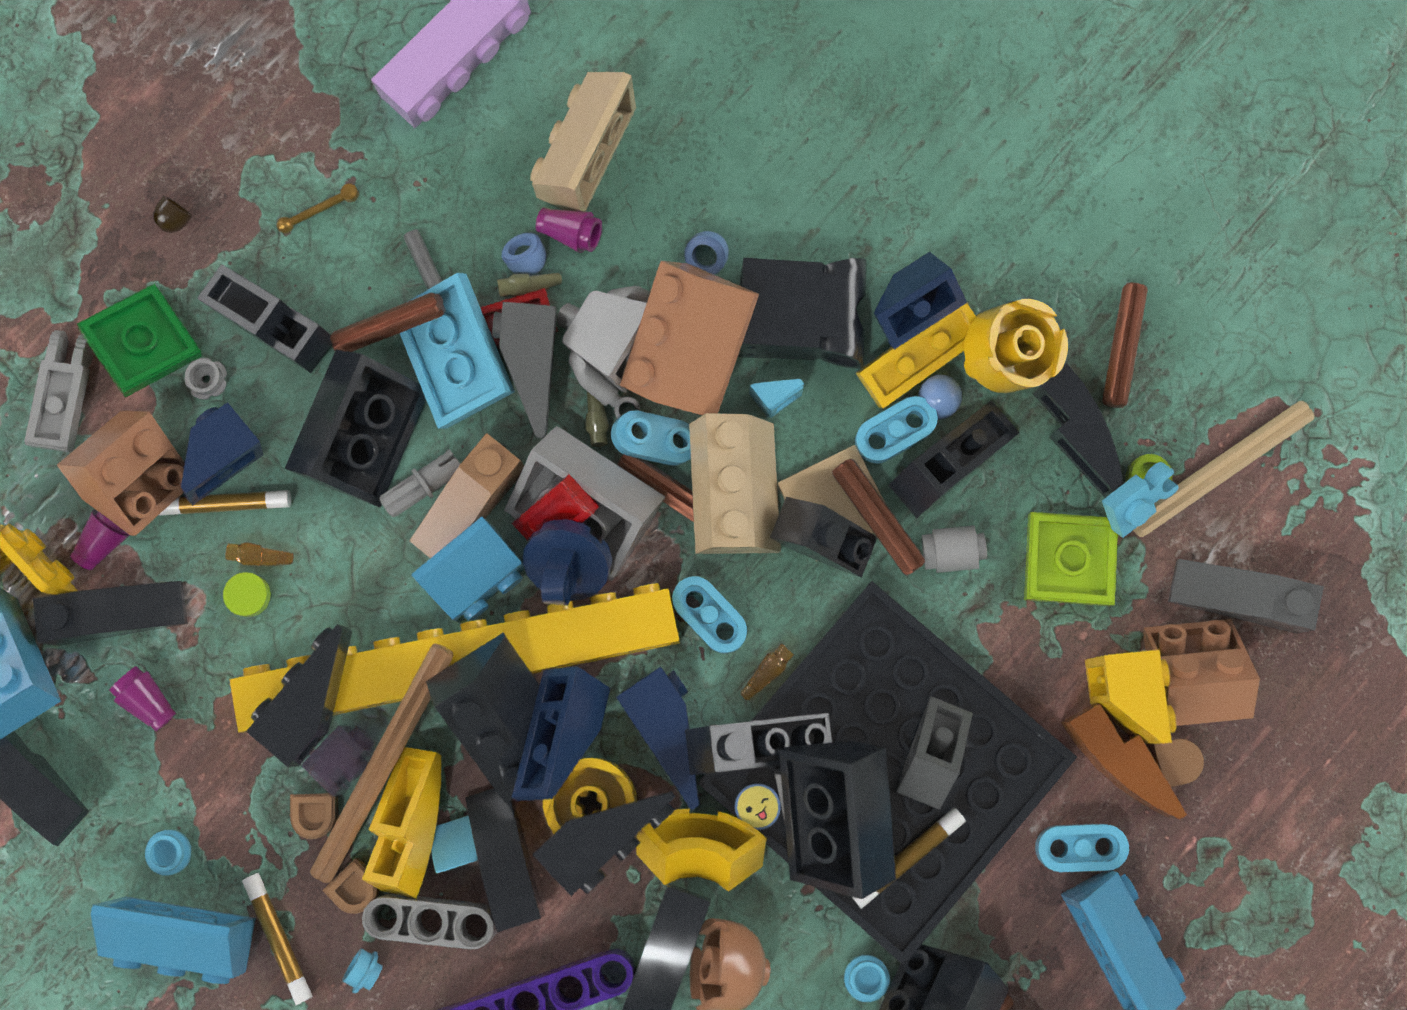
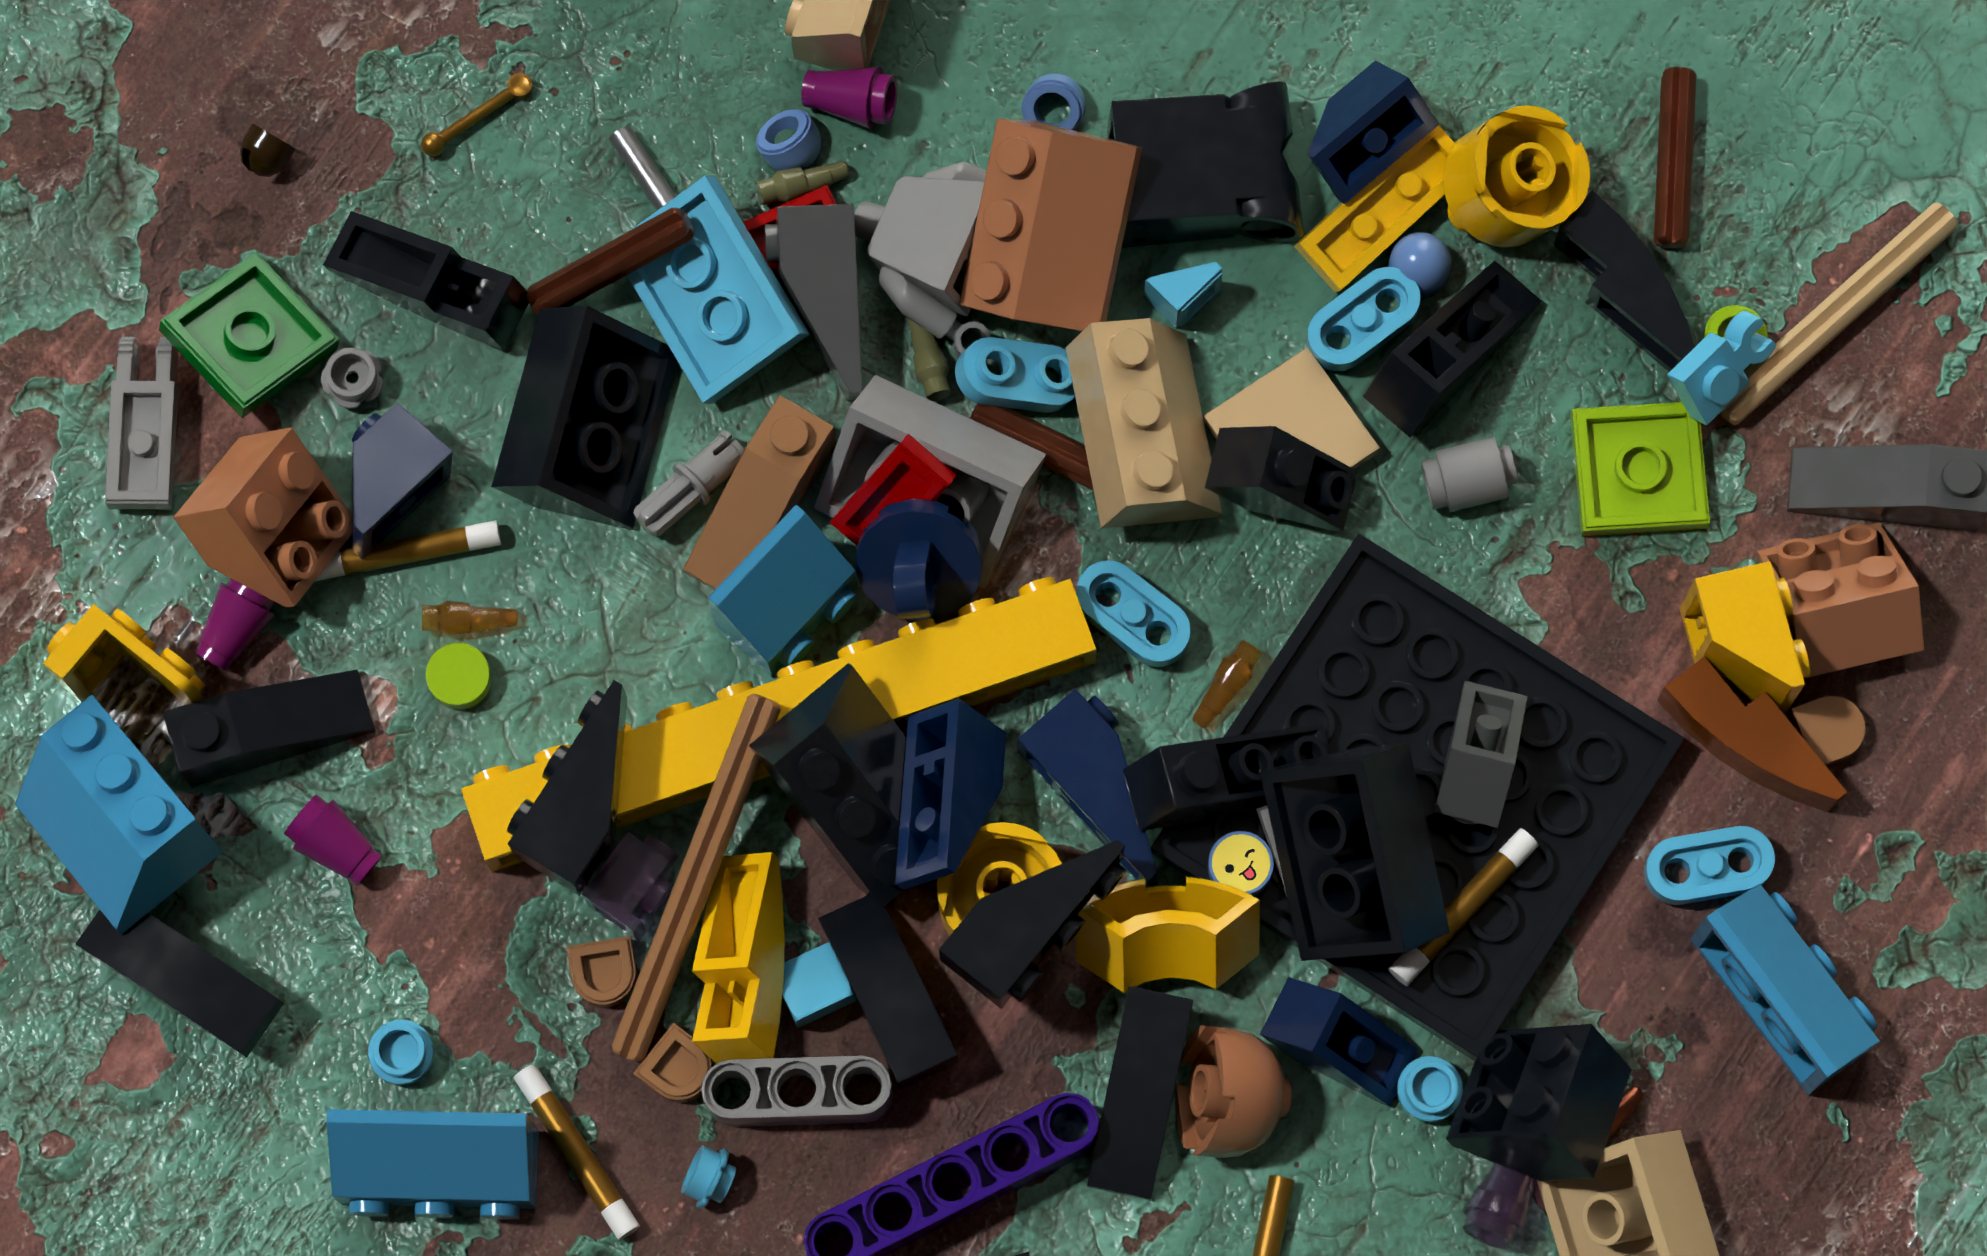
camera: 10 degrees left, 5 degrees down
copper axle [832,459,925,575] -> none
none -> dark blue slope [1260,977,1418,1106]

